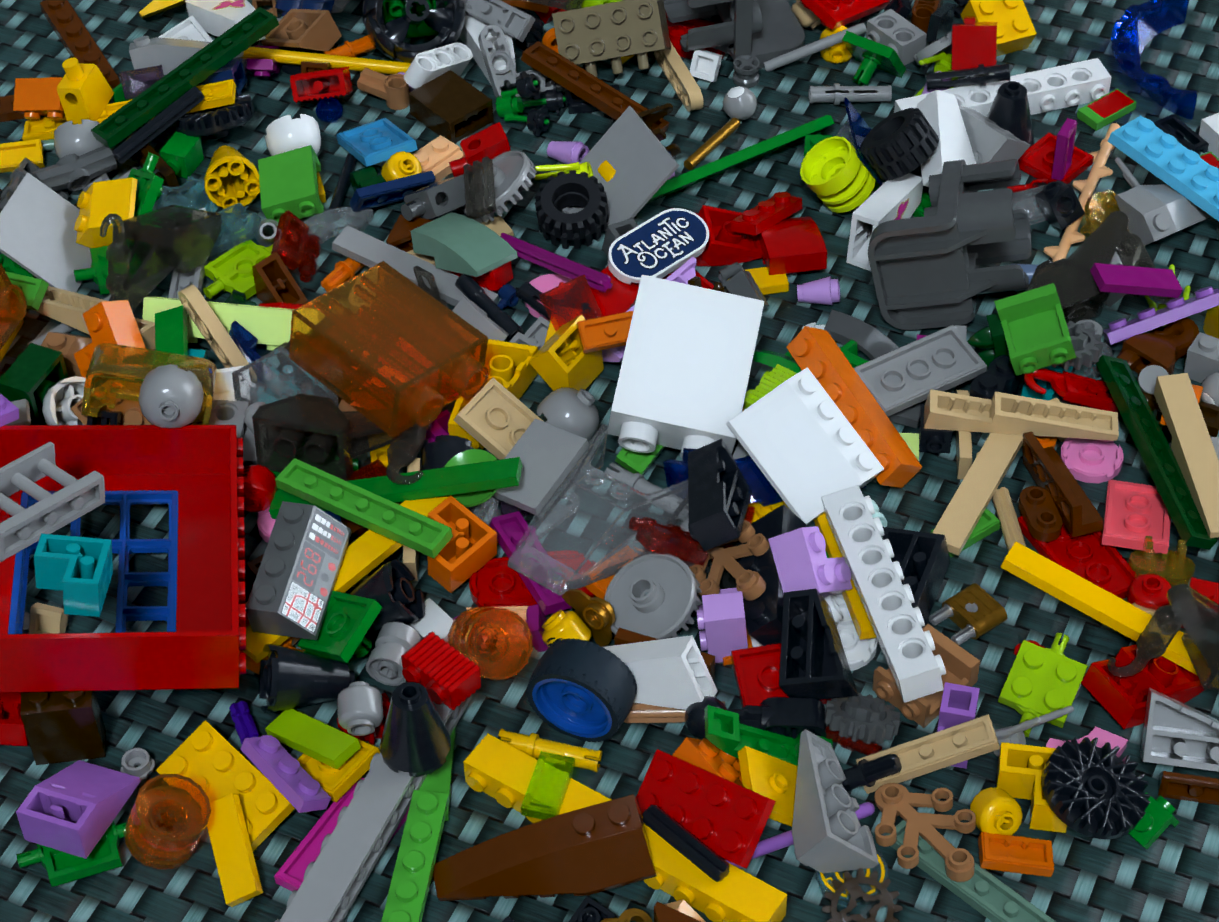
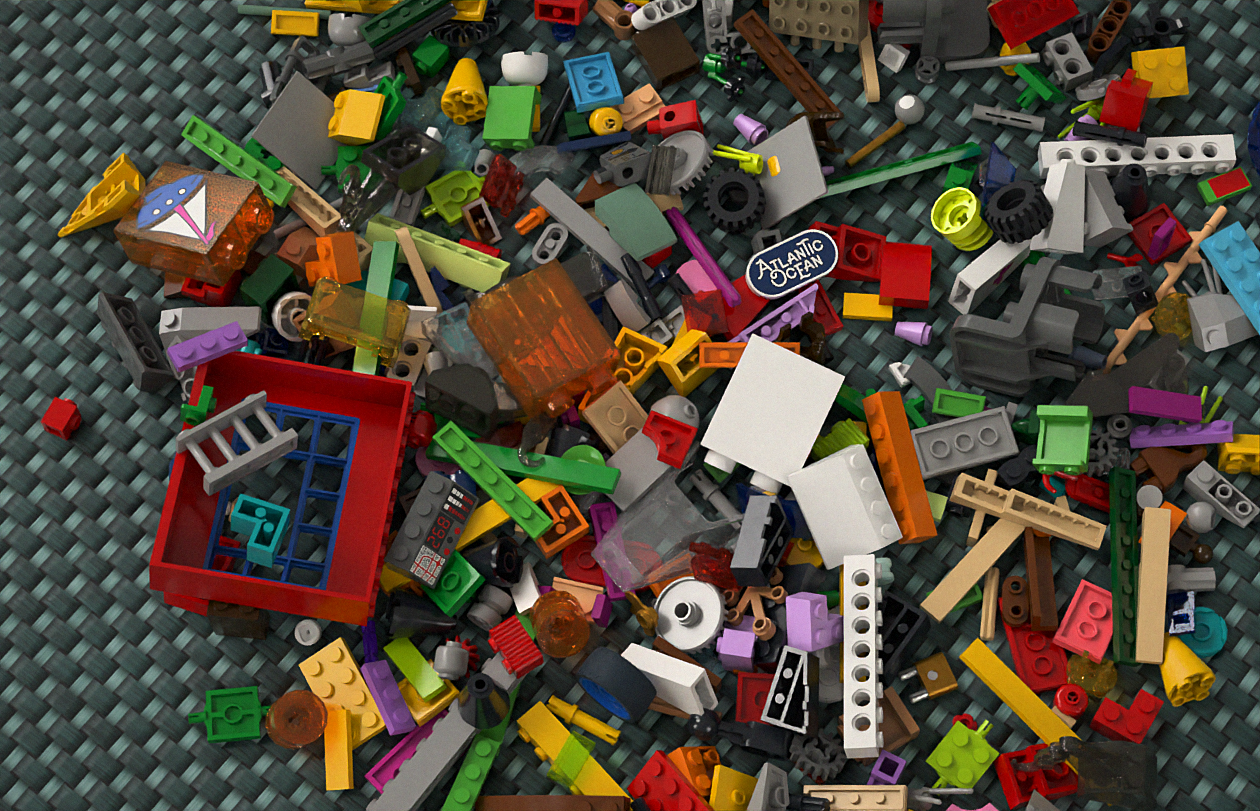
camera: 15 degrees right, 20 degrees up
medium lavender slope [16,760,141,859] -> none
light grey plate [120,748,155,780] -> none
light grey cylinder [138,364,204,428] -> none
yellow head [542,610,592,647] -> none
green slope [704,705,833,766] -> none
dark grey piece [718,262,769,310] -> none
red plate [731,192,802,236] -> none
bright pink tile [1060,438,1124,484] -> none
none -> white tile [295,619,322,645]
none -> red tile [642,410,698,469]
none -> bright green tile [932,388,986,418]

